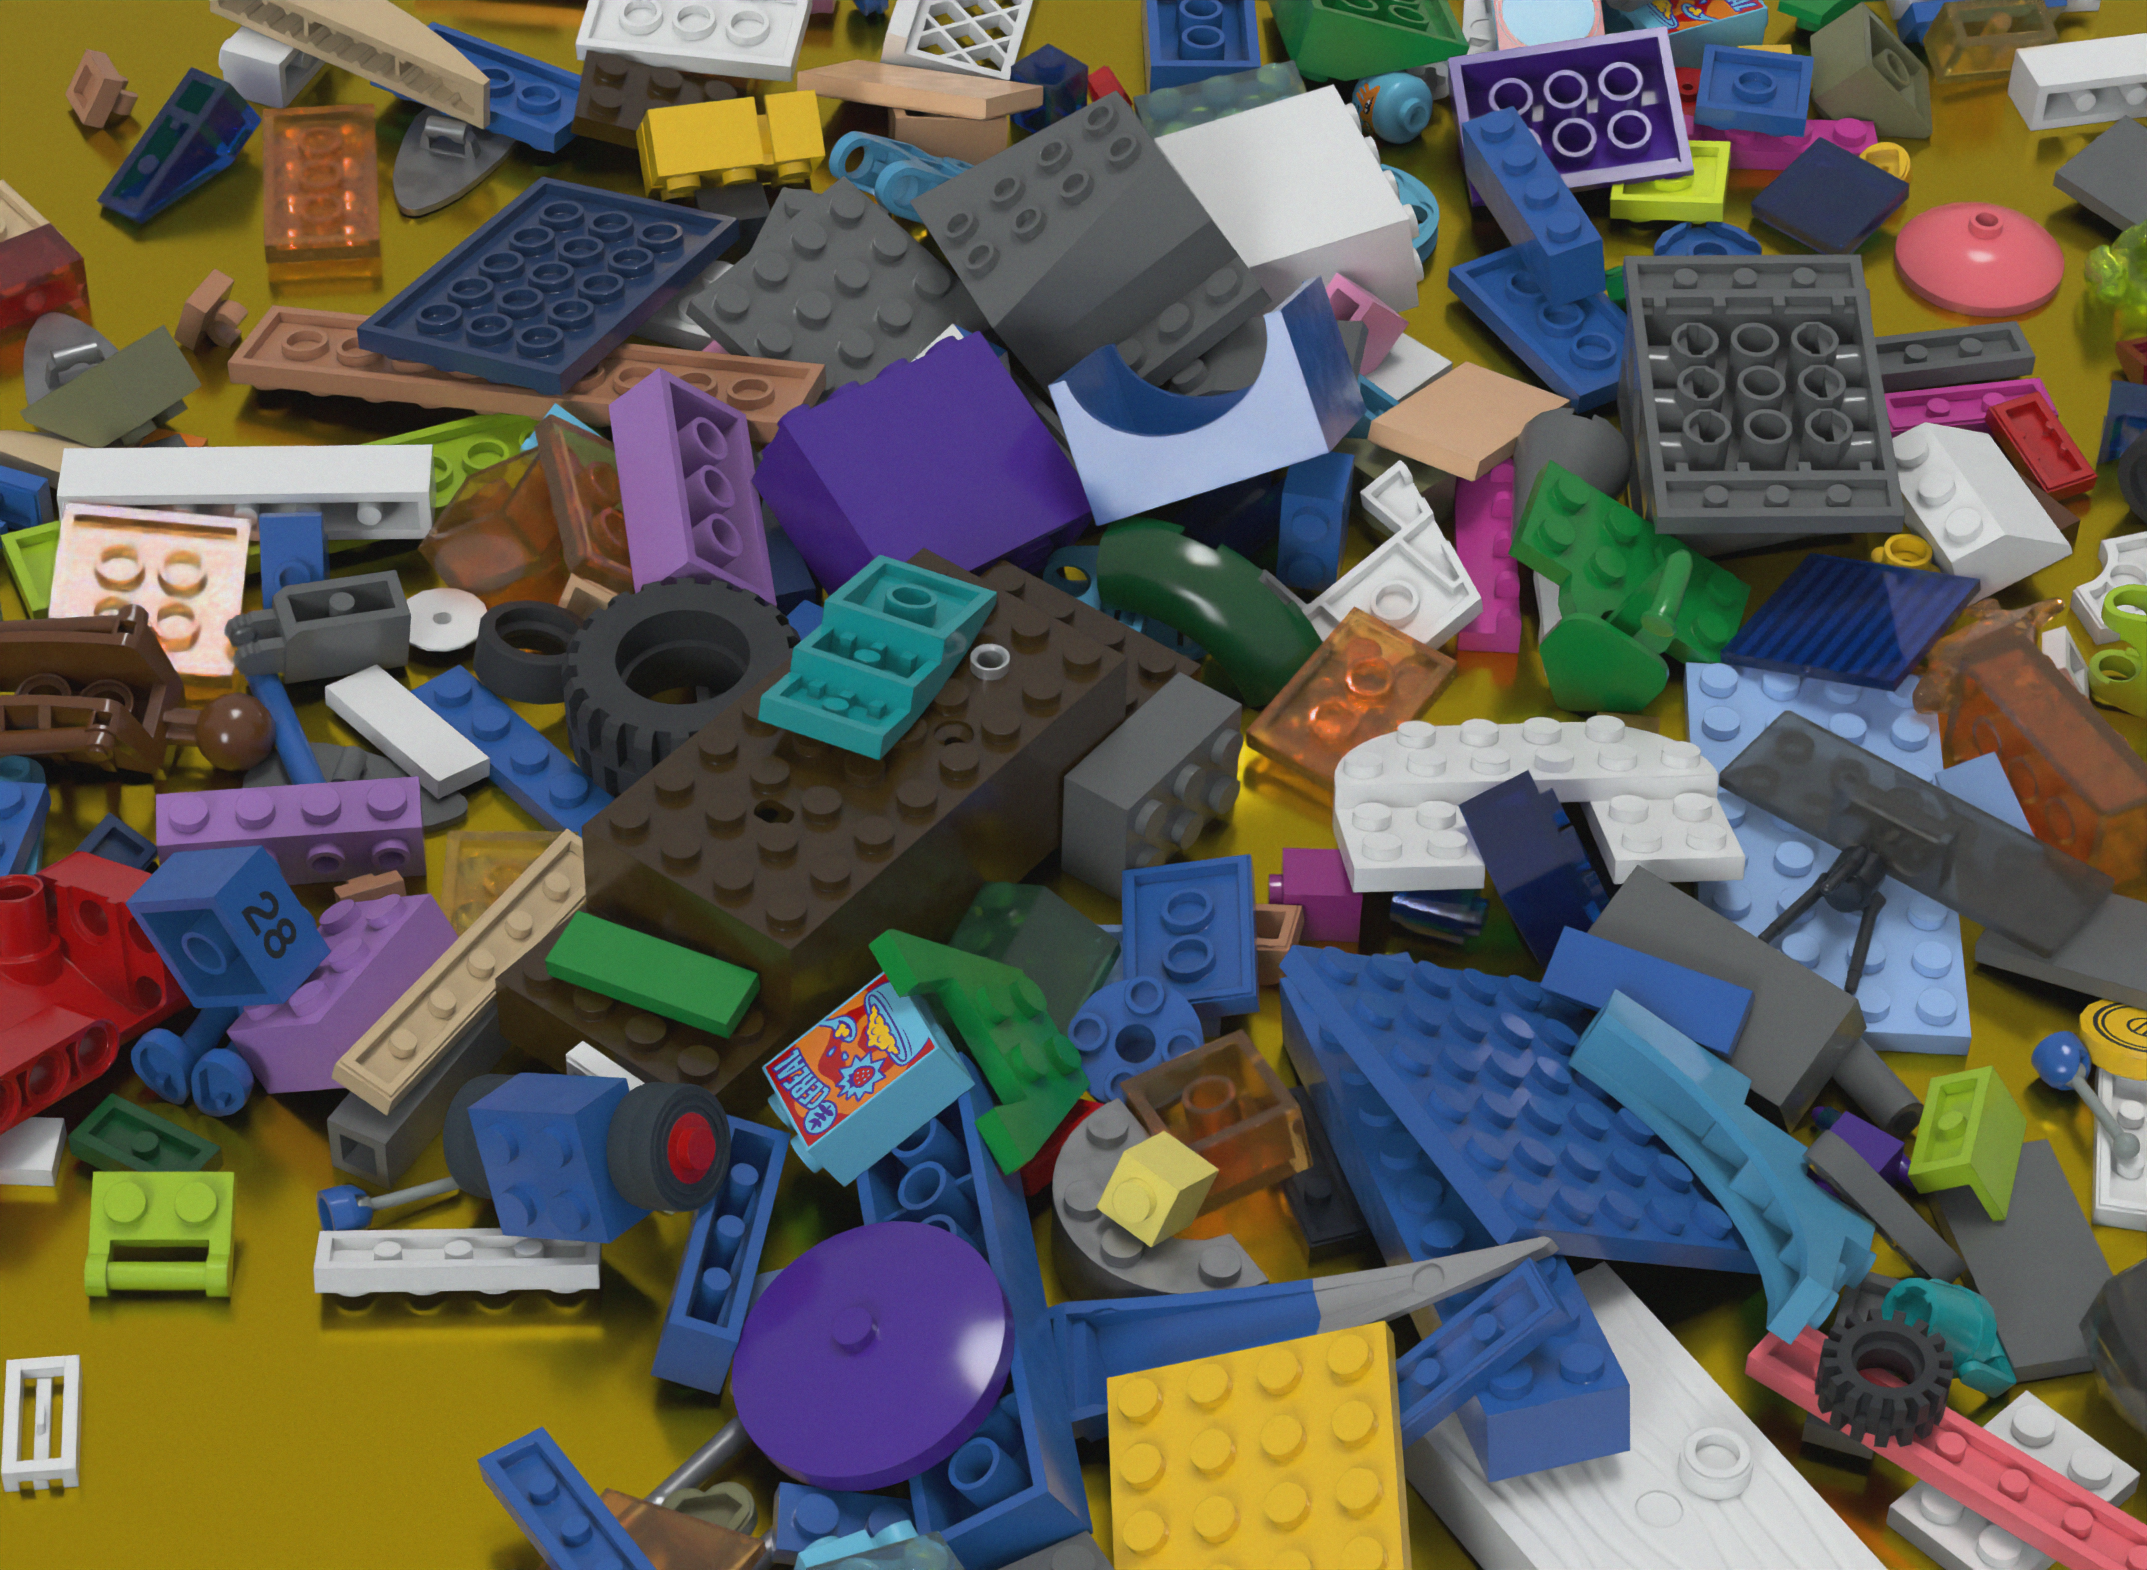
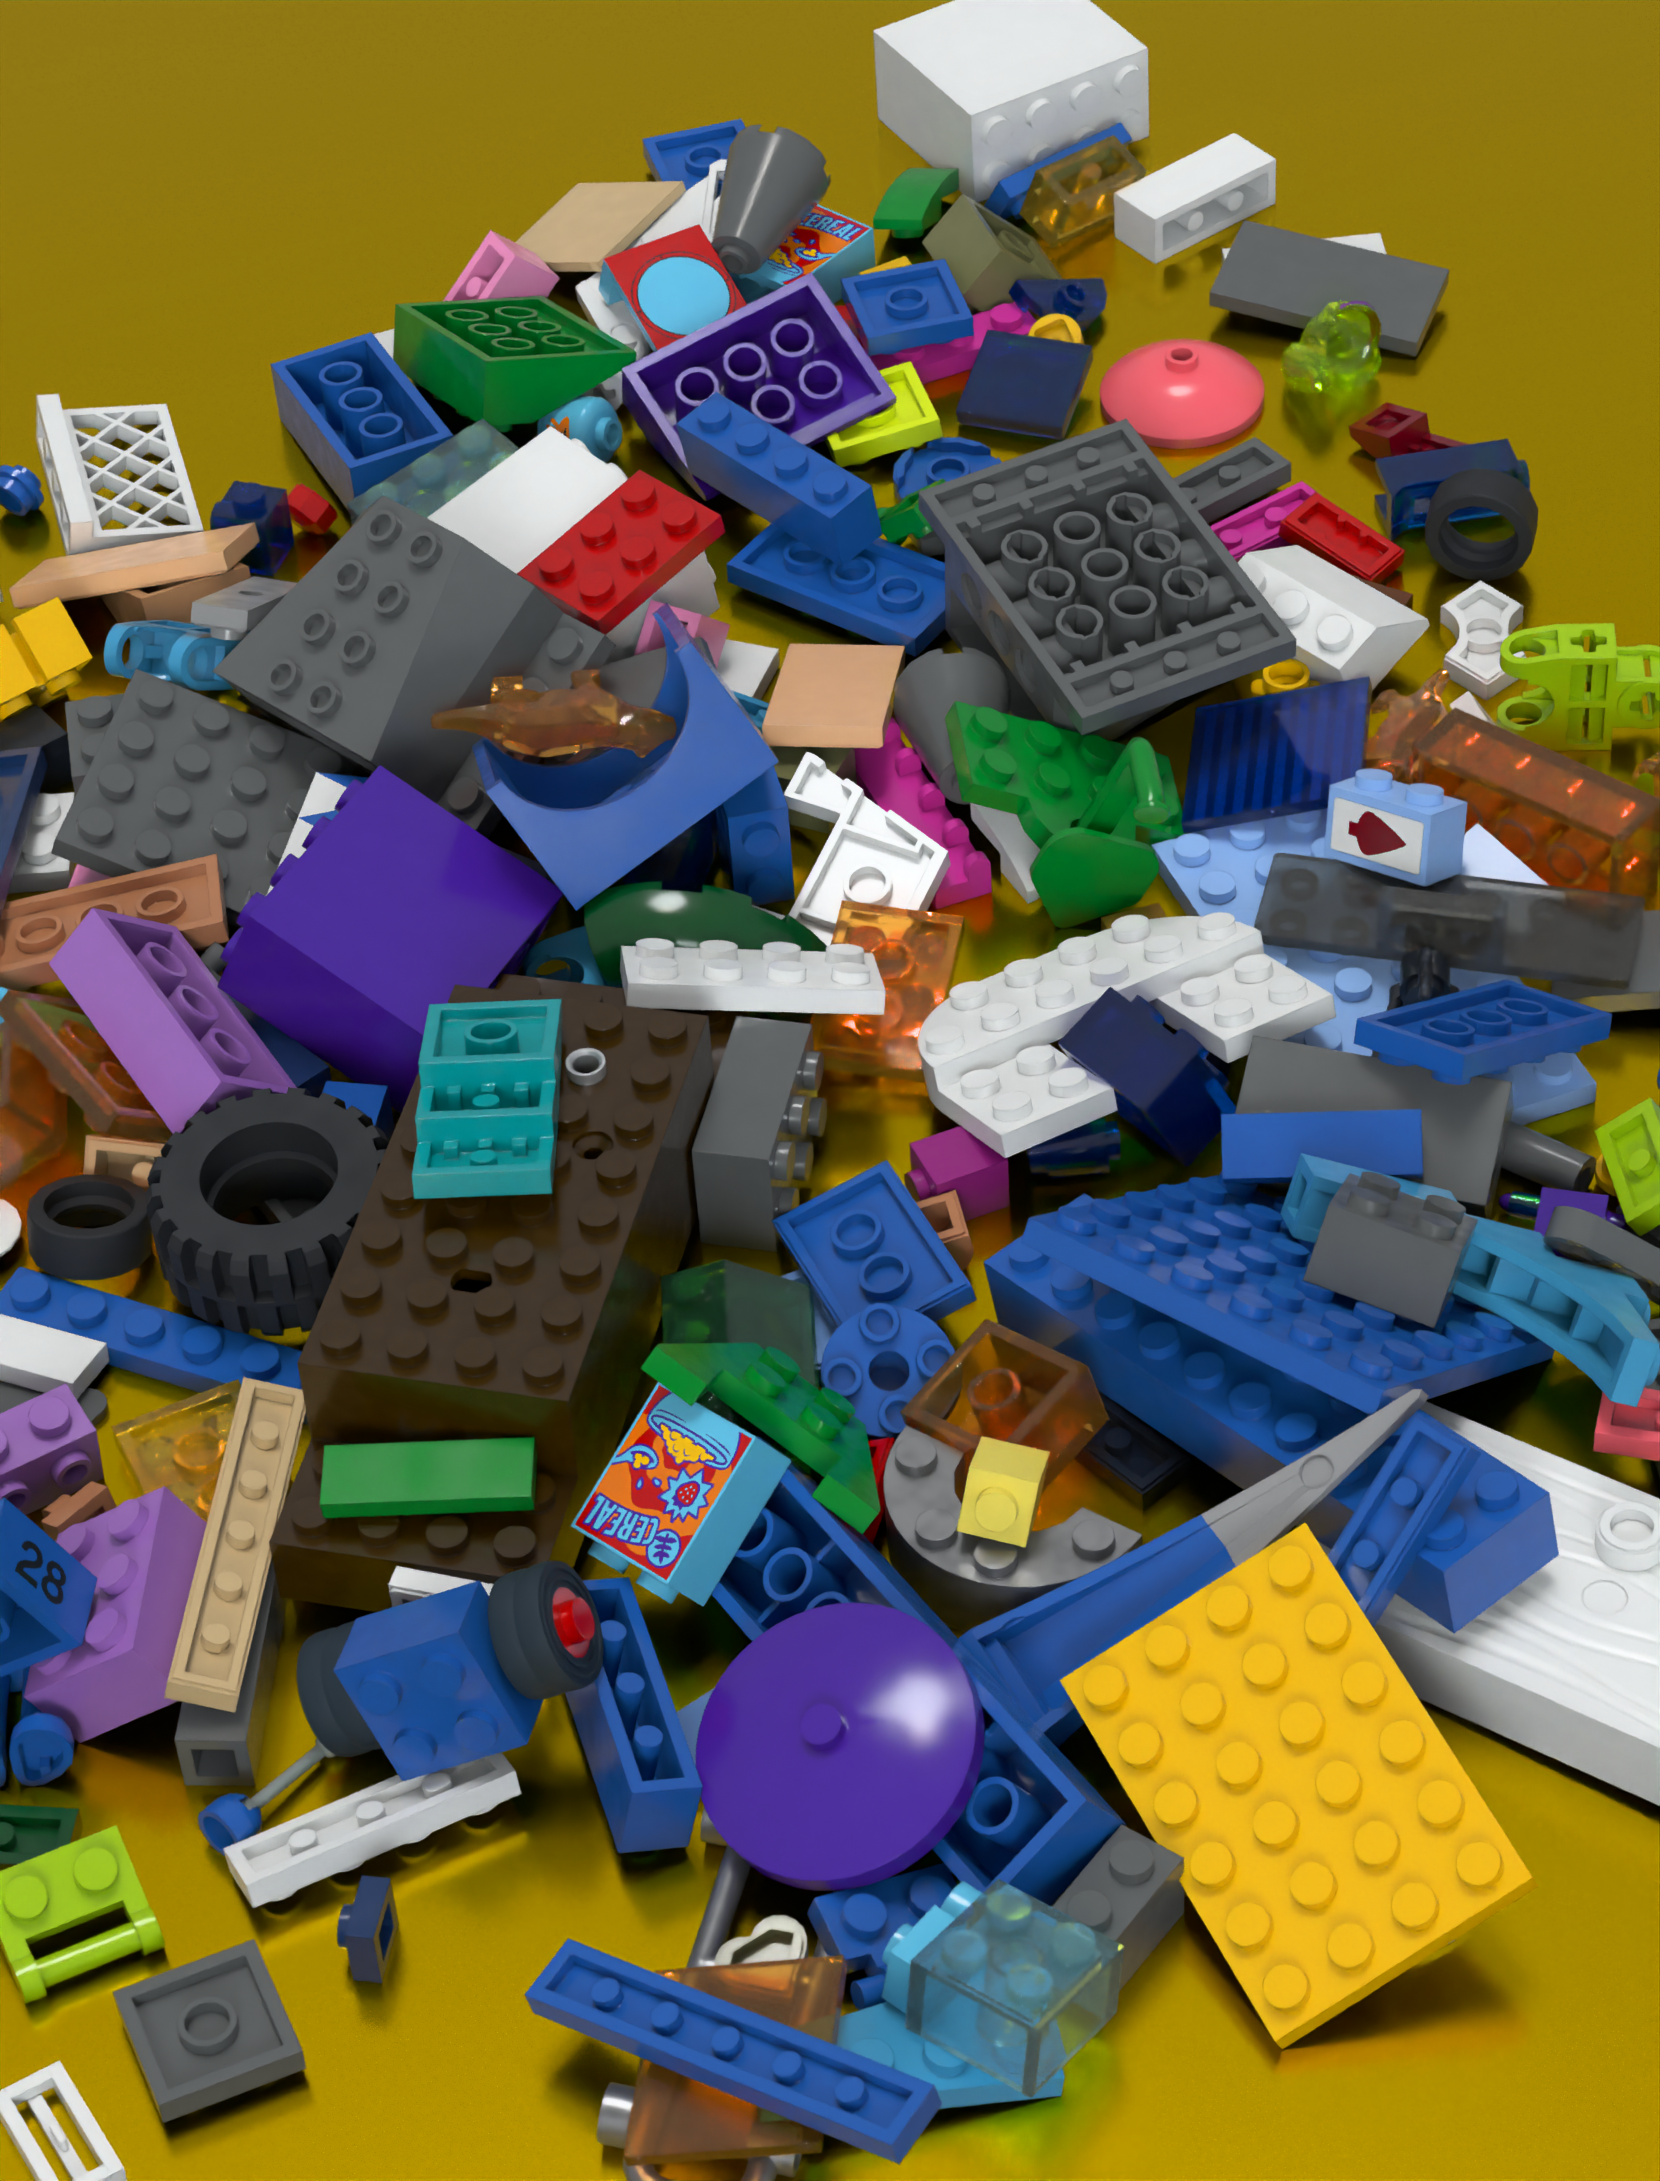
camera: 20 degrees left, 0 degrees up
none -> dark grey plate [113,1939,306,2123]
none -> light grey tile [191,576,297,641]
none -> dark blue plate [337,1875,399,1983]
none -> clear orange animal [431,669,677,758]
none -> red plate [517,470,725,635]
none -> white plate [620,938,886,1015]
none -> clear blue plate [1008,278,1107,331]
none -> dark grey brick [1303,1172,1478,1328]
none -> light blue brick [1324,769,1468,887]
none -> blue plate [1353,979,1612,1085]

